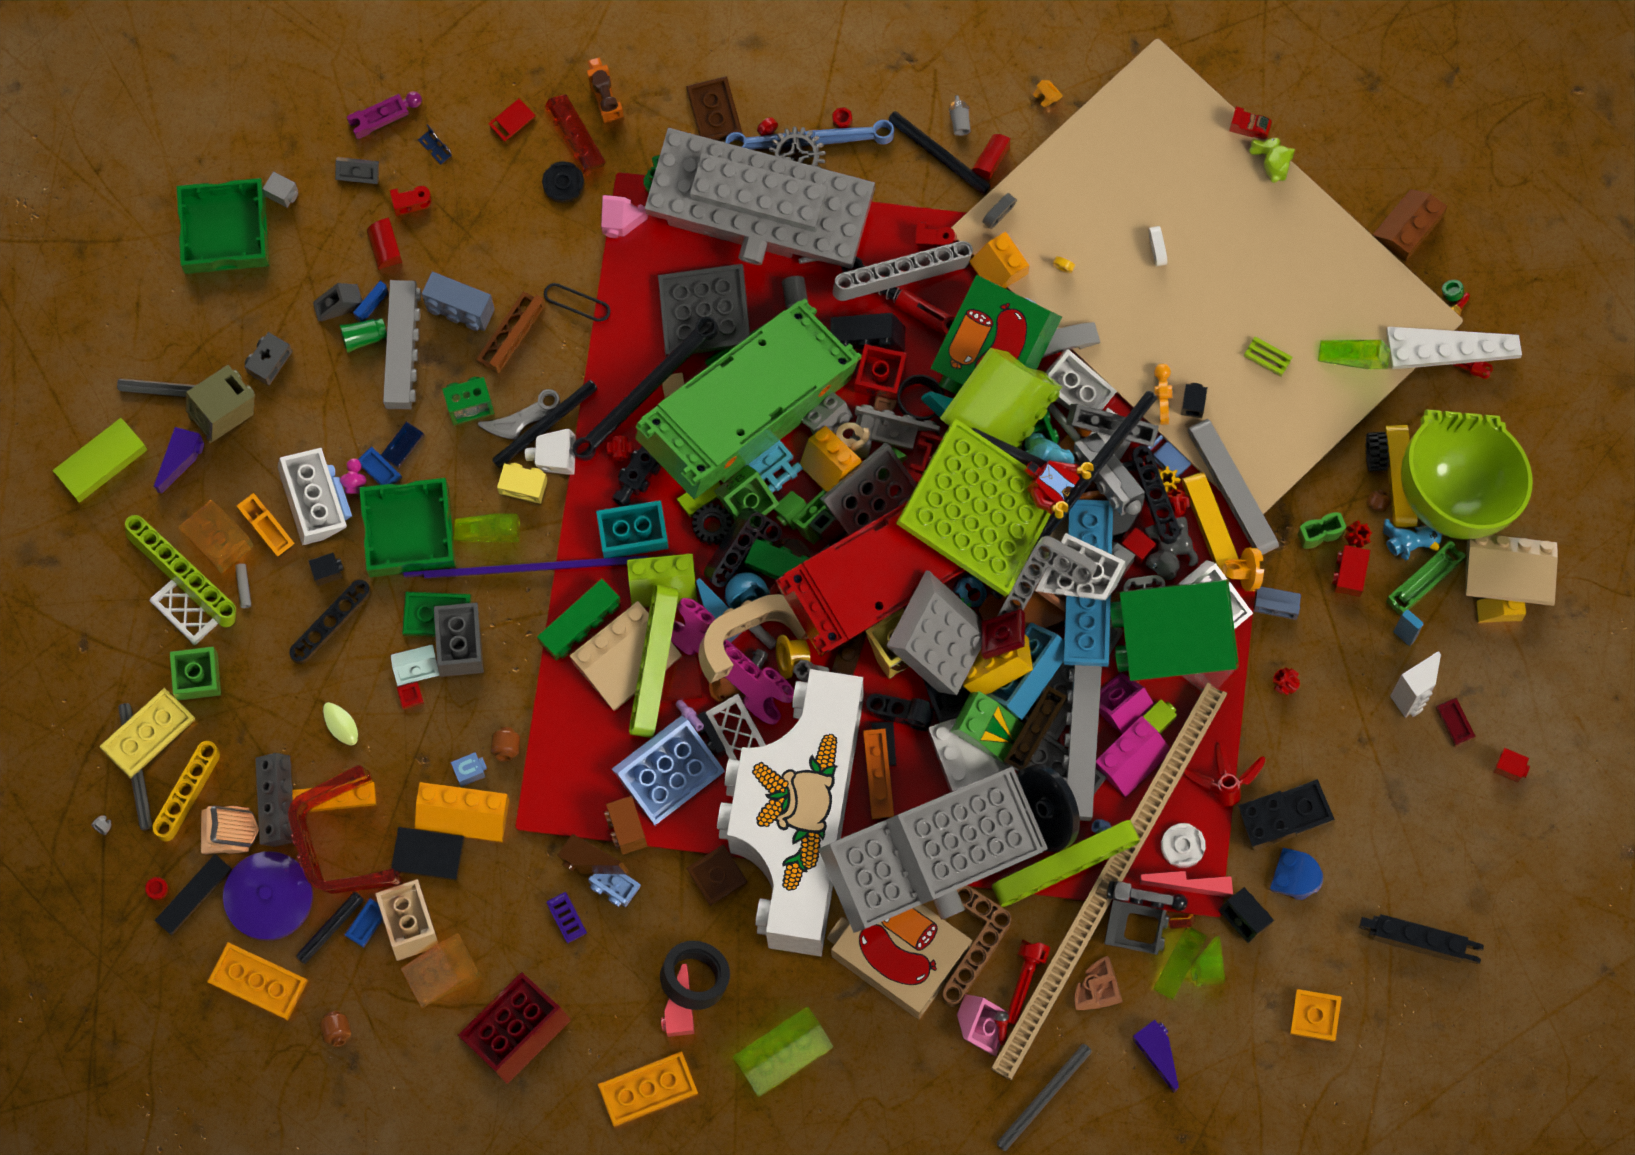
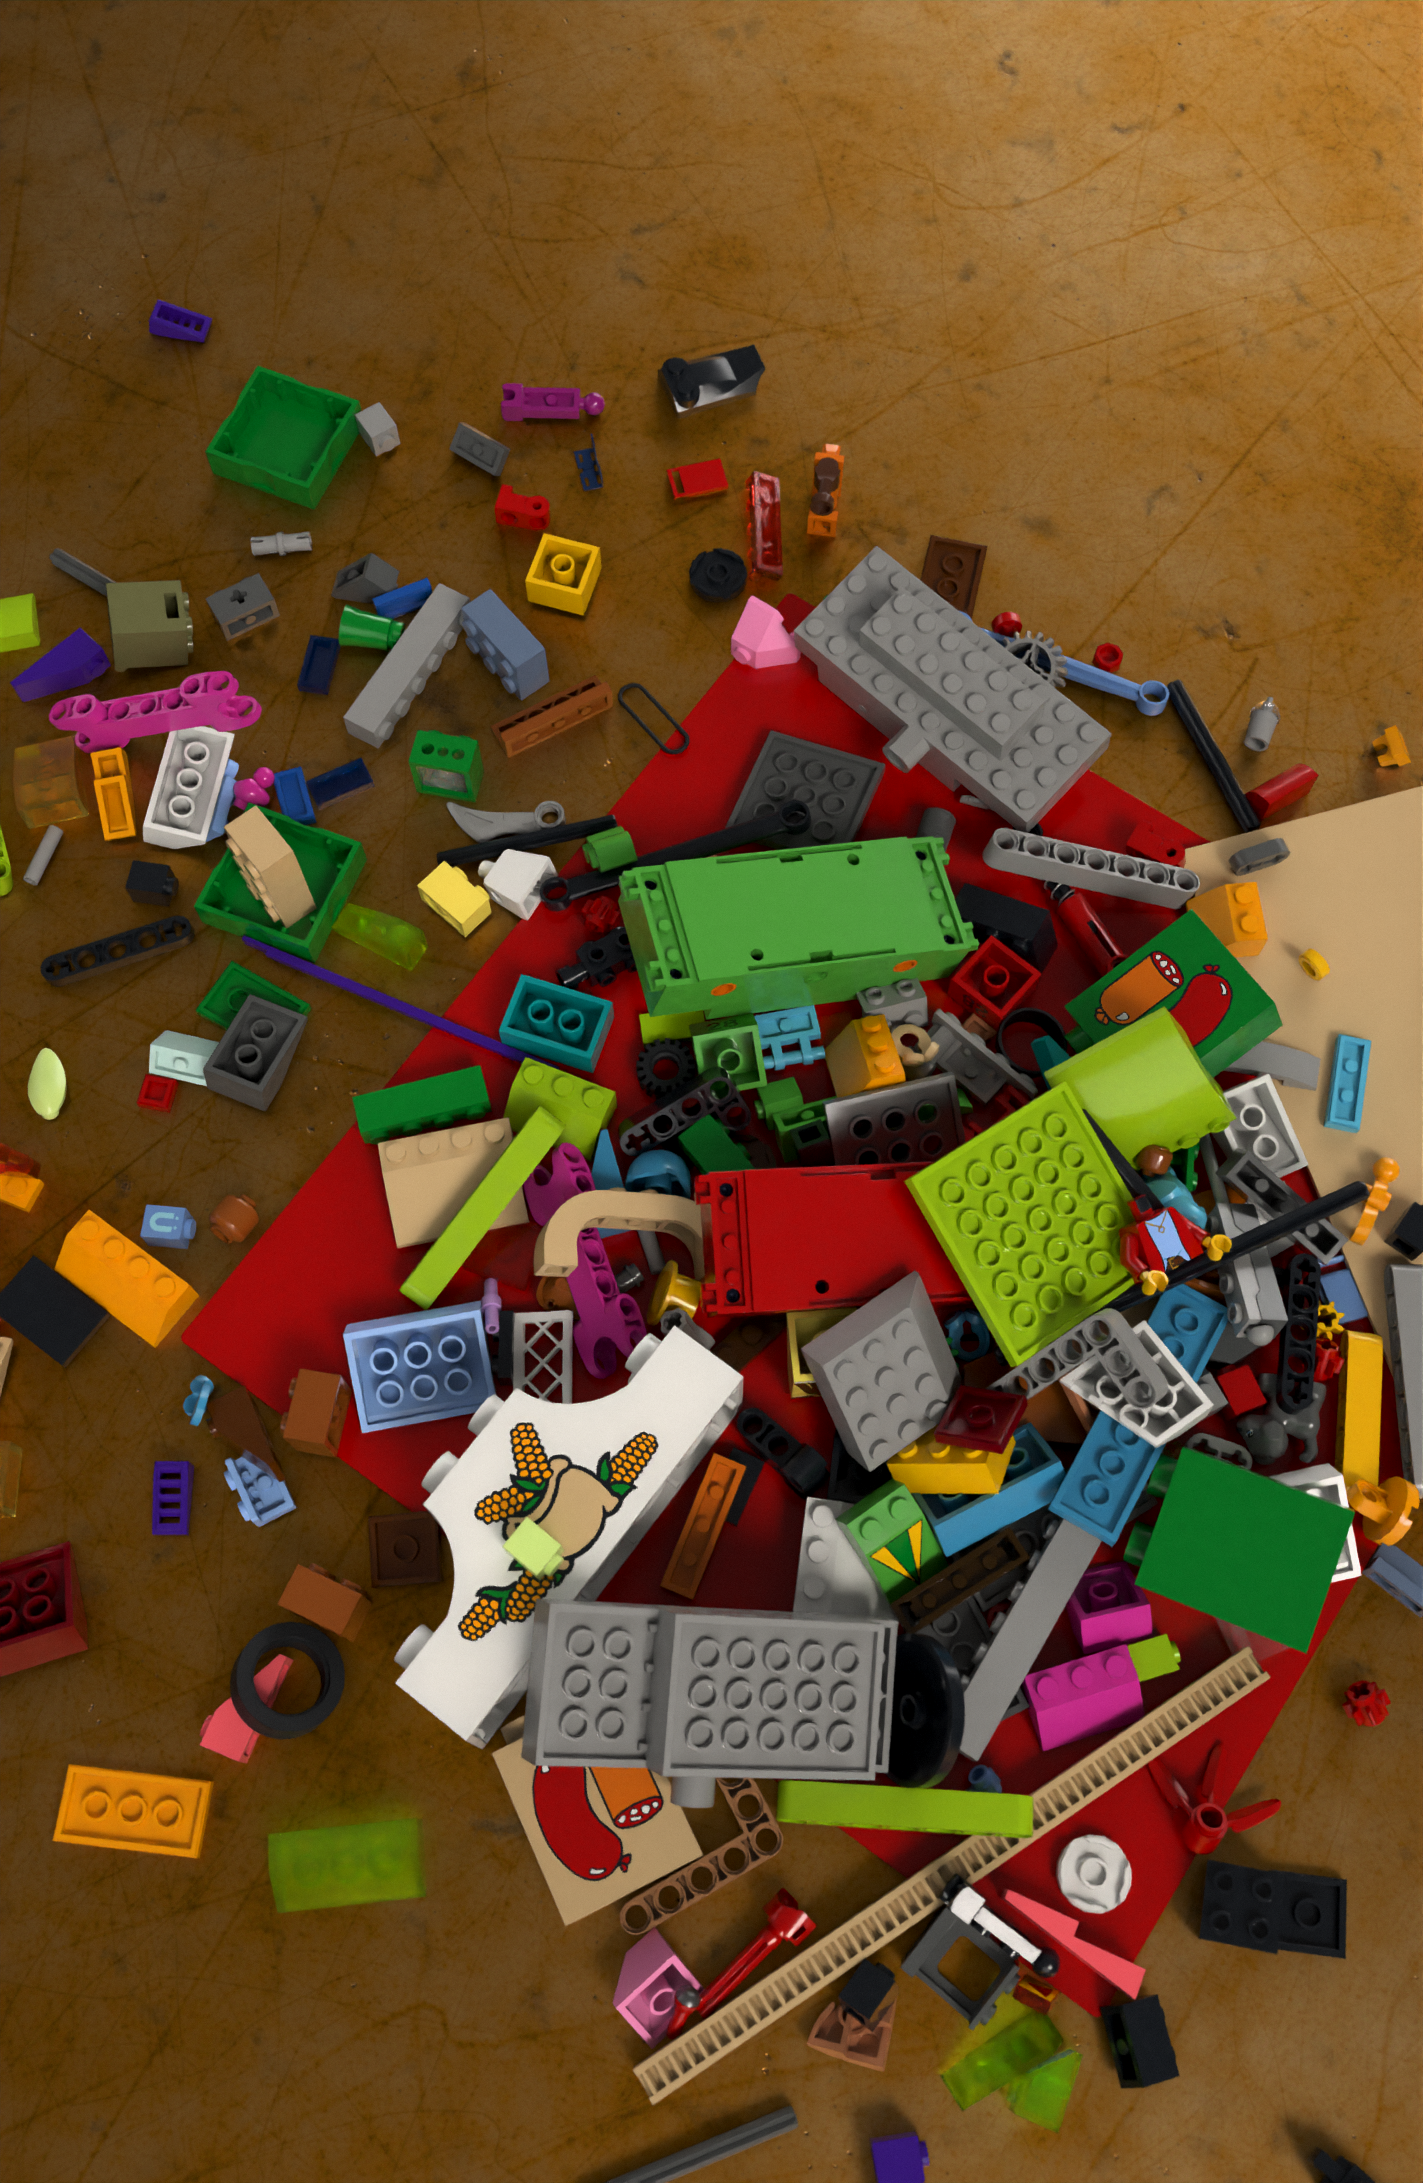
camera: 25 degrees right, 5 degrees down
red brick [367,217,403,270] -> none
blue slope [1270,848,1323,900] -> none
none -> dark pink piece [49,671,262,753]
none -> dark purple slope [149,299,212,343]
none -> dark azure piece [183,1375,214,1426]
none -> tan brick [224,805,317,928]
none -> light grey pin [251,532,312,556]
none -> dark orange brick [277,1563,373,1642]
none -> clear blue tile [297,635,341,695]
none -> yellowish green brick [502,1517,564,1580]
none -> yellow brick [525,533,602,616]
none -> bright green brick [582,826,637,873]
none -> black slope [658,345,765,419]
none -> black brick [838,1959,899,2033]
none -> dark orange piece [1136,1144,1173,1177]
none -> medium azure tile [1324,1034,1371,1133]

